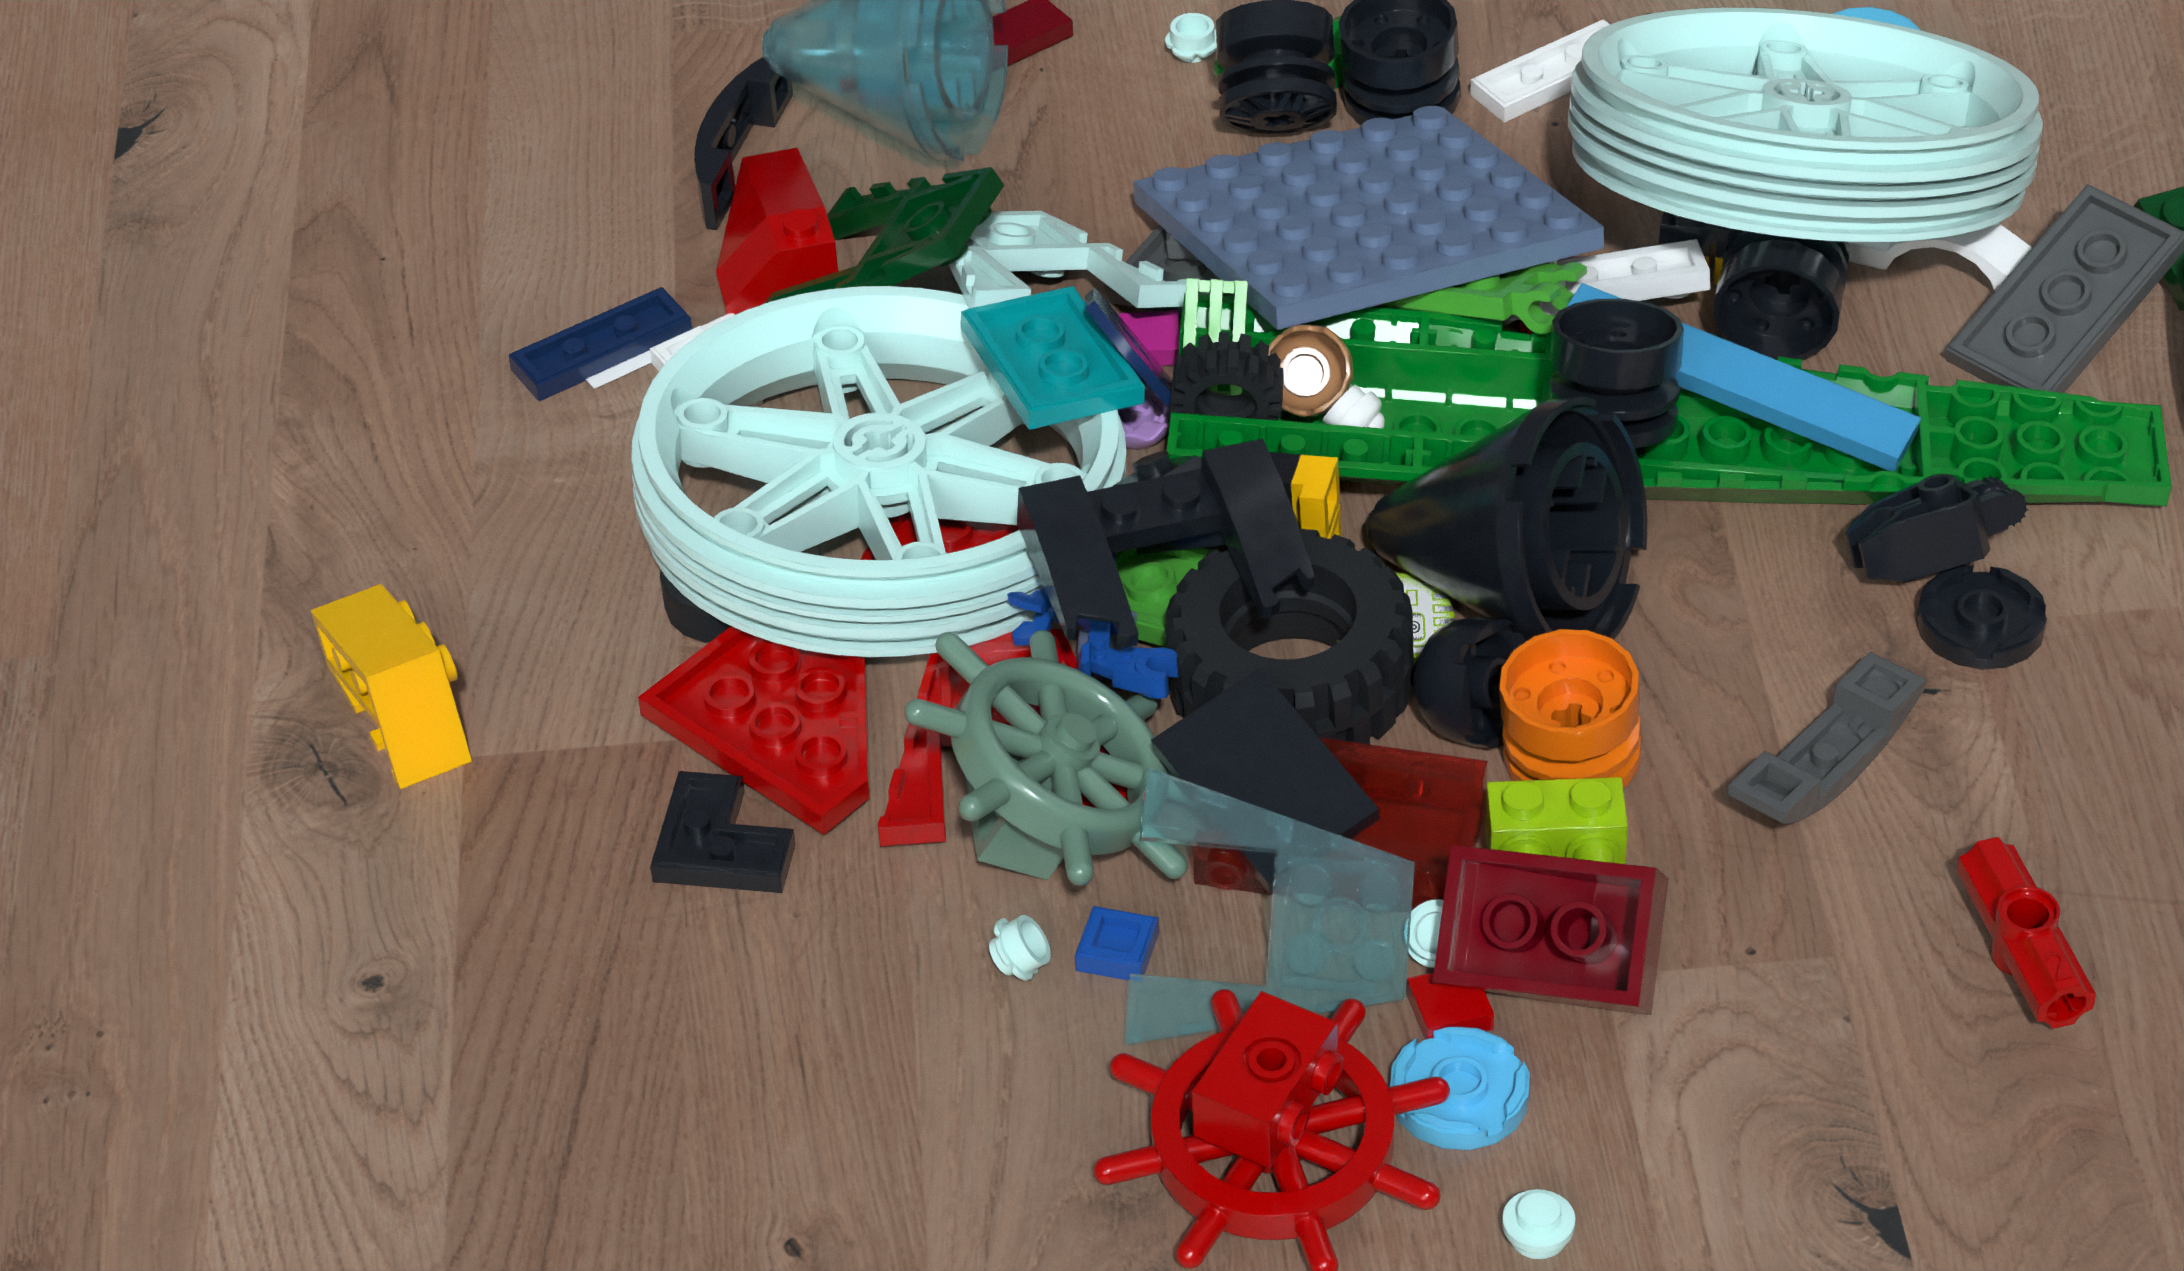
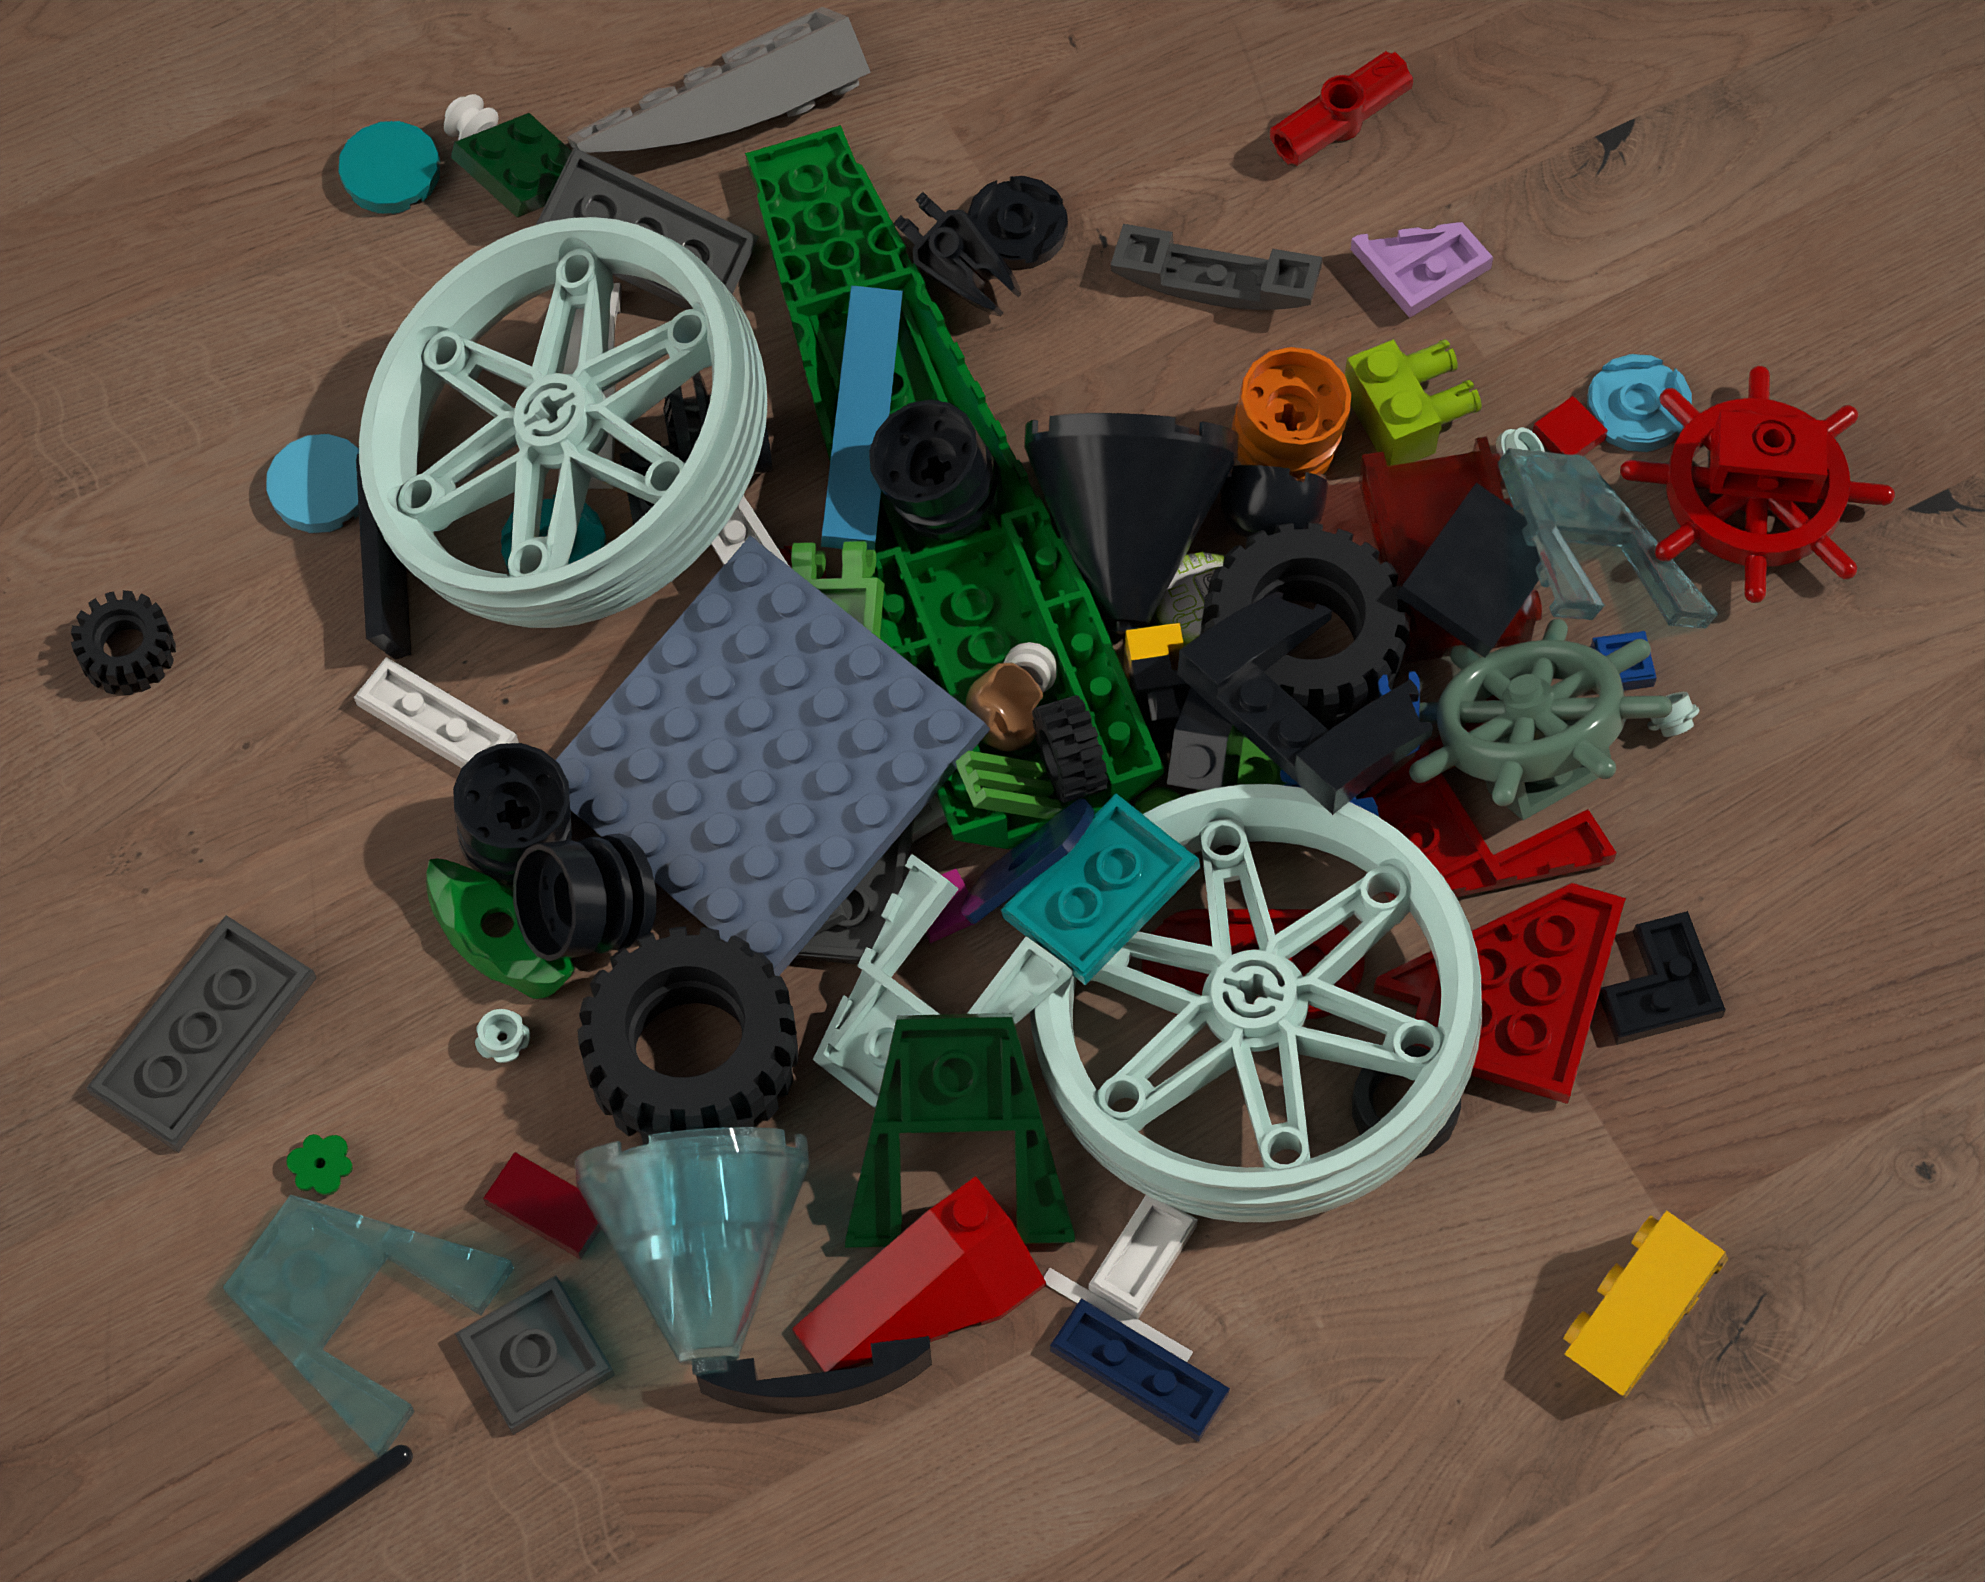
camera: 115 degrees left, 20 degrees up
dark red slope [1433,845,1669,1015] -> none
light aqua plate [1502,1189,1575,1259] -> none
none -> black tyre [577,926,798,1154]
none -> lavender wing [1350,222,1493,318]

